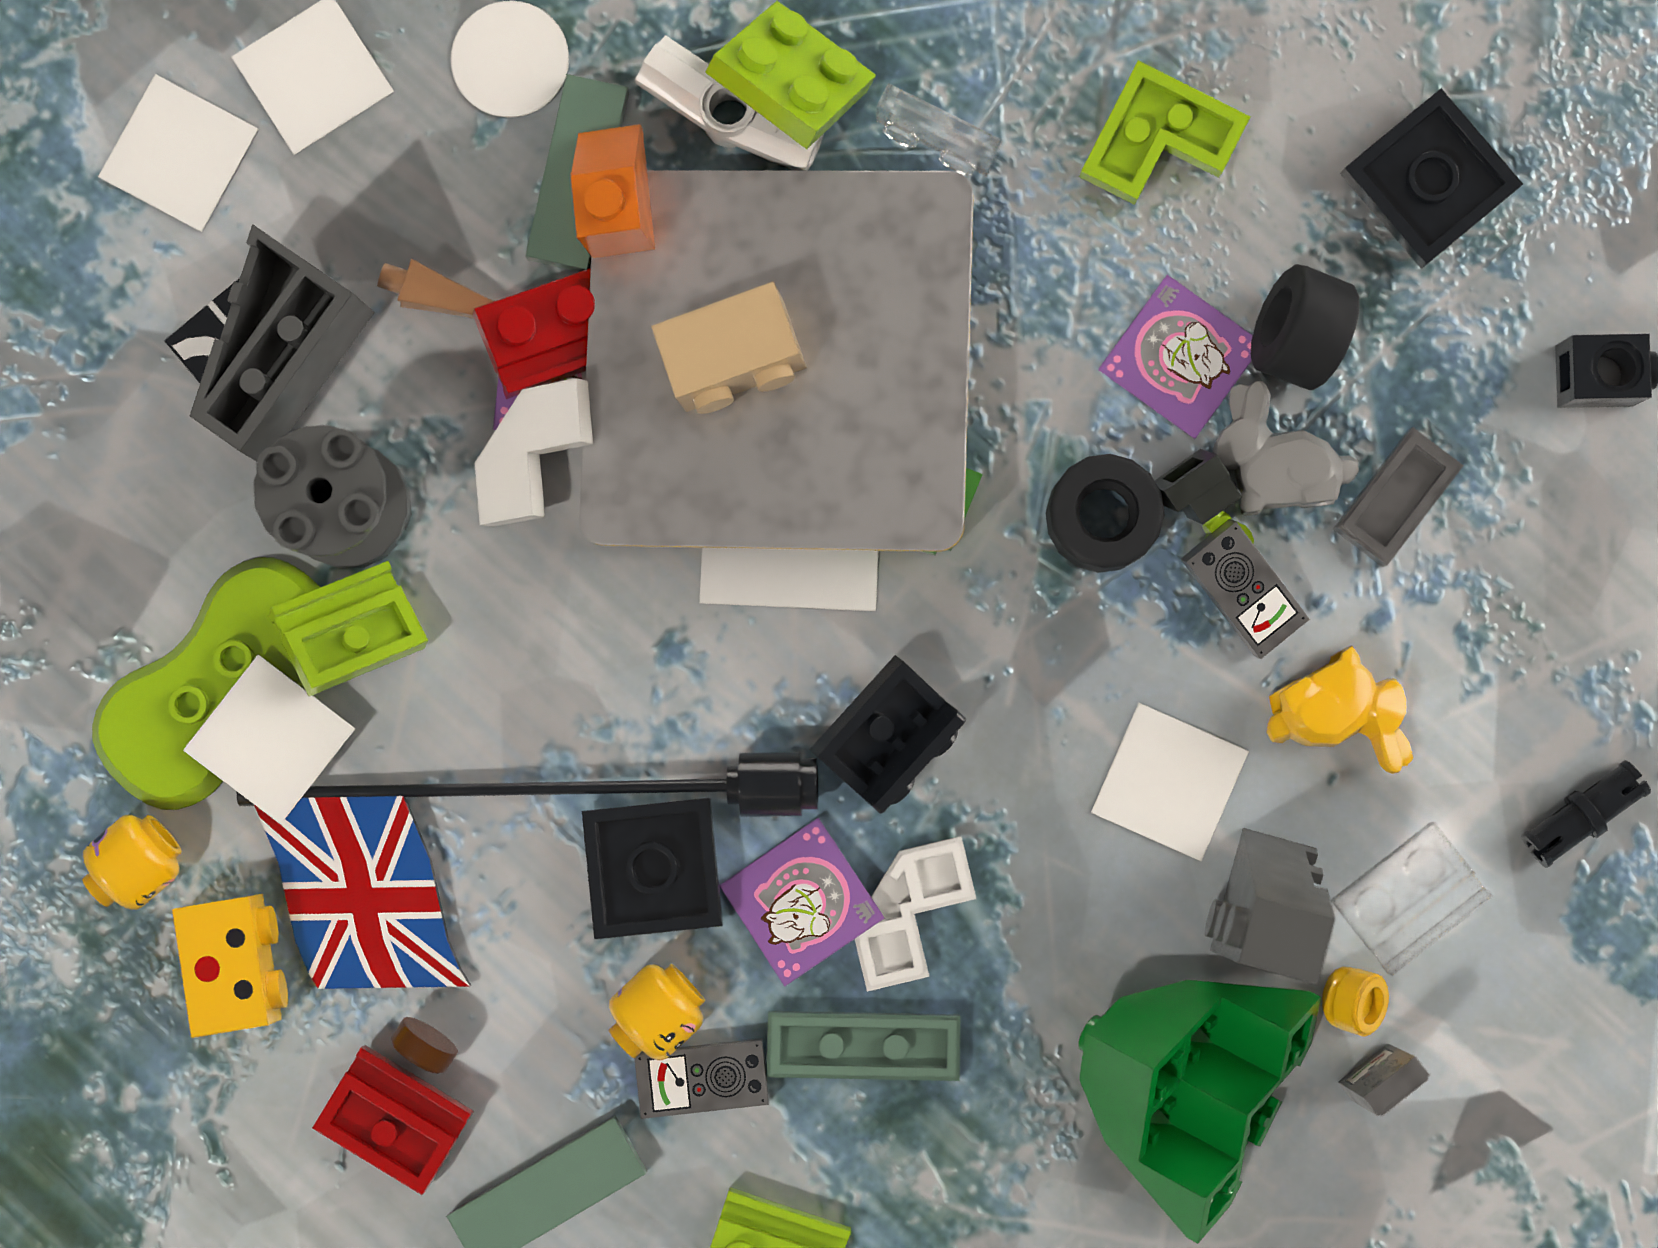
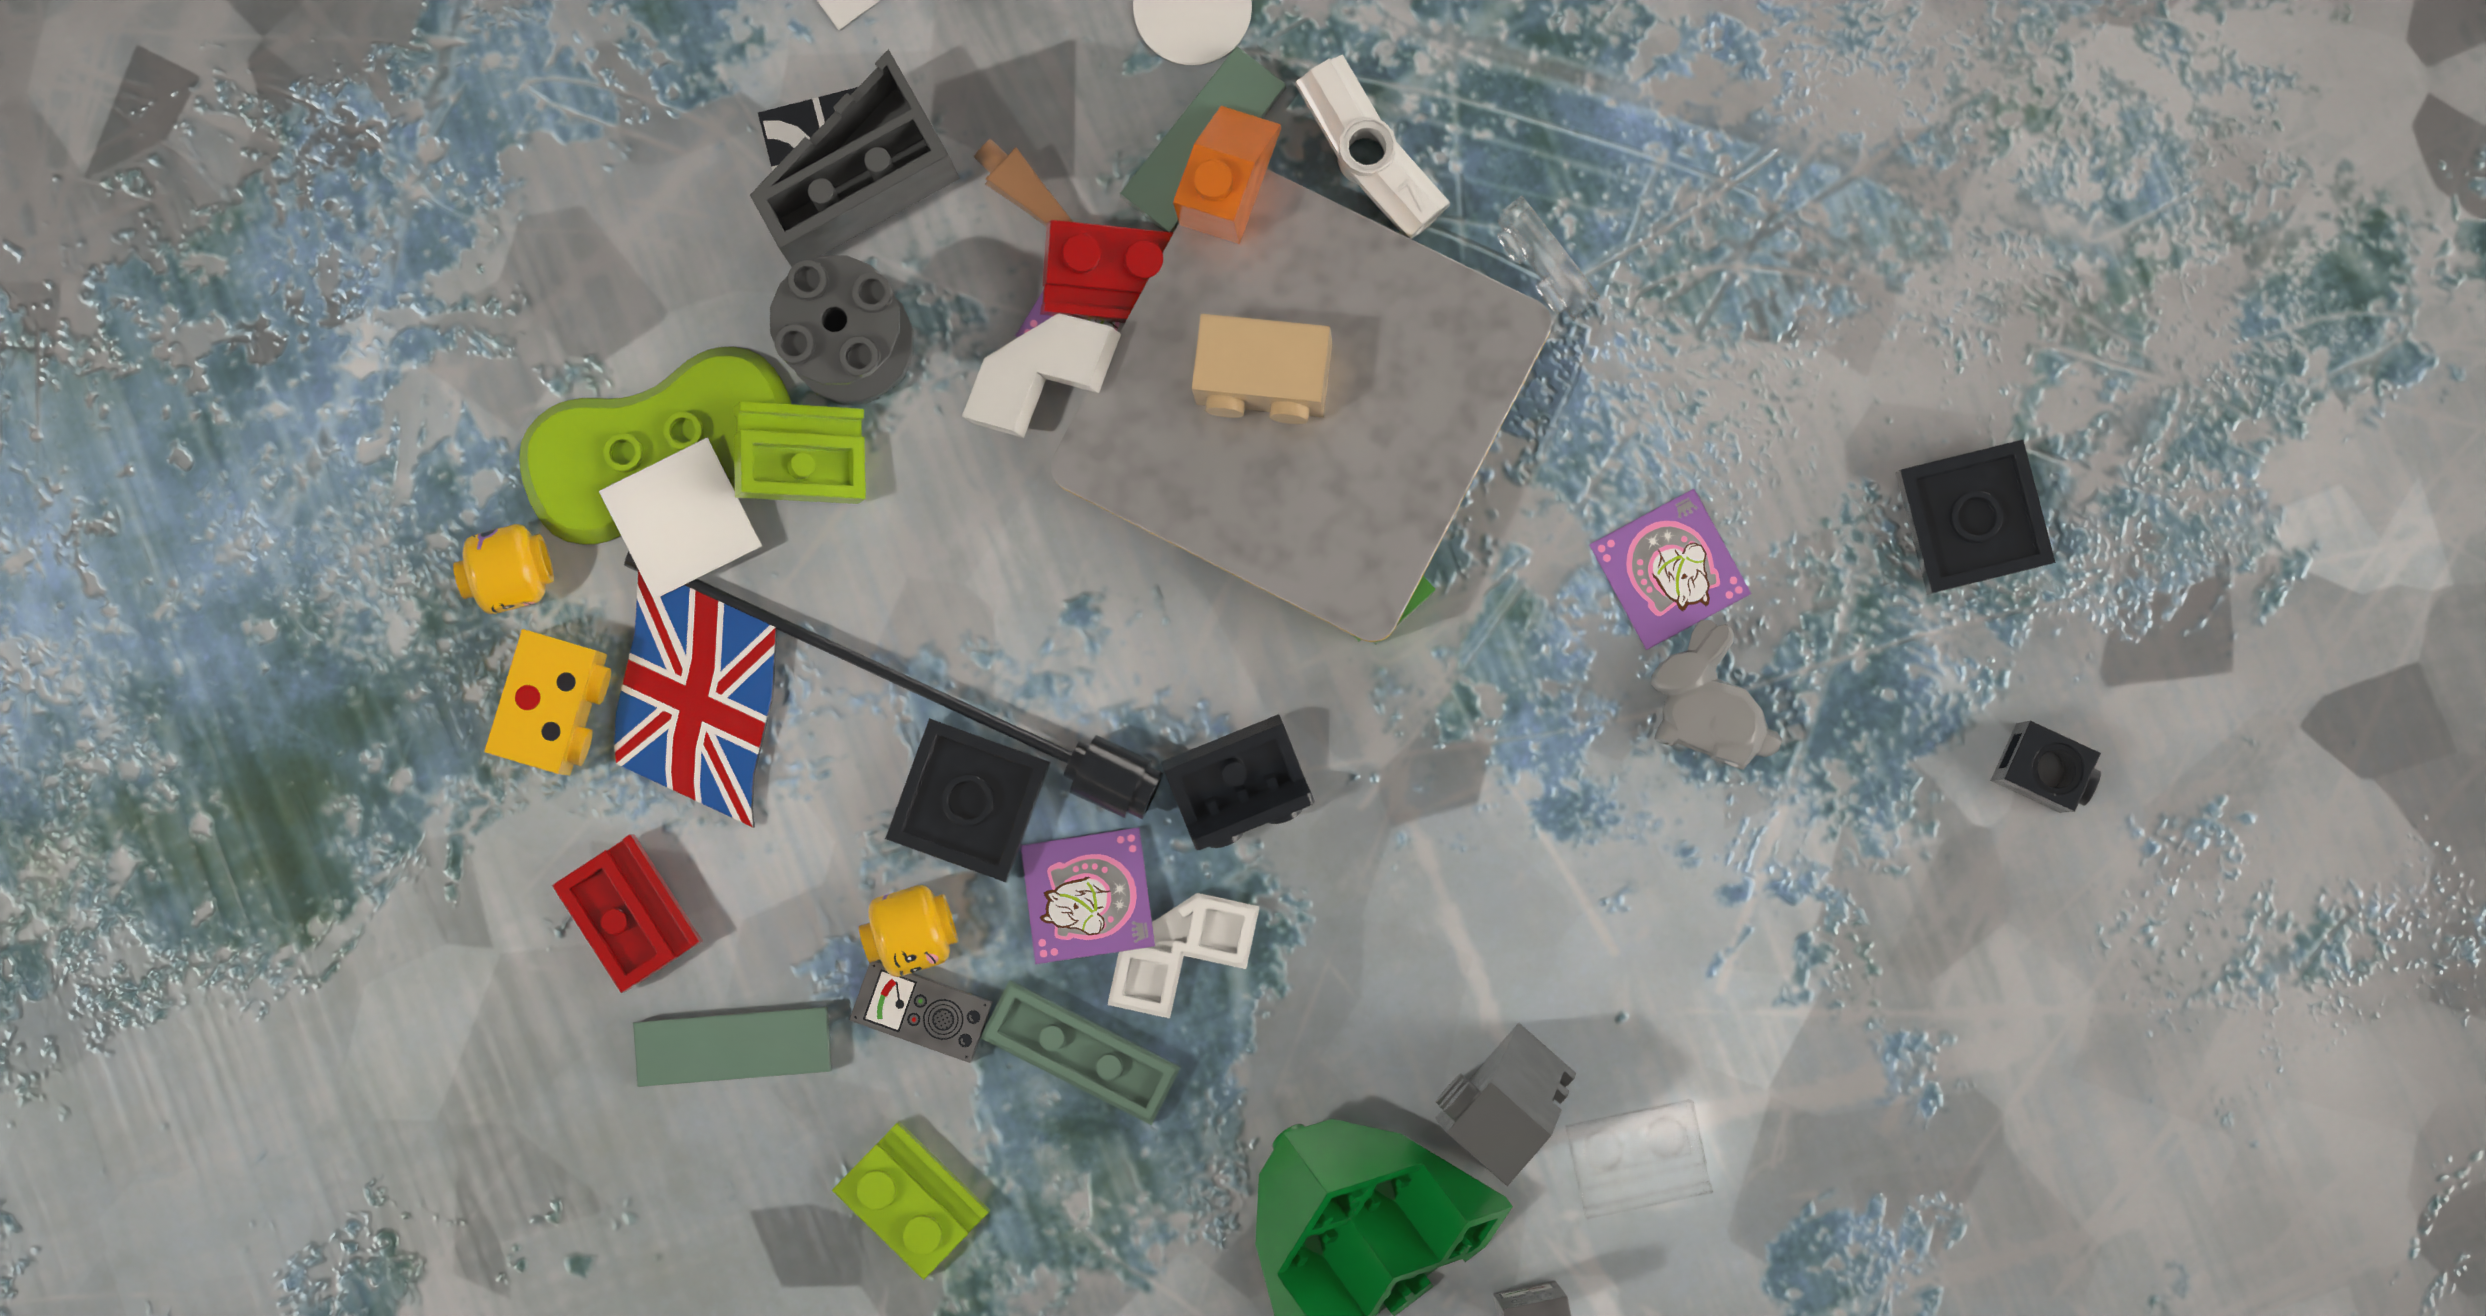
camera: 20 degrees right, 0 degrees up
reddish brown tile [391,1017,458,1074] -> none
white sticker [699,548,879,611] -> none
lime plate [705,0,876,149] -> none
black tyre [1045,454,1165,573] -> none
lime plate [1079,60,1251,205] -> none
white sticker [1091,703,1249,861] -> none
pearl dark grey piece [1155,449,1254,544] -> none
flat silver tile [1181,519,1310,659] -> none
black tyre [1250,264,1359,390] -> none
yellow animal [1266,645,1414,774] -> none
yellow tile [1322,966,1389,1037] -> none
flat silver tile [1333,427,1464,567] -> none
black pin [1521,760,1651,868] -> none

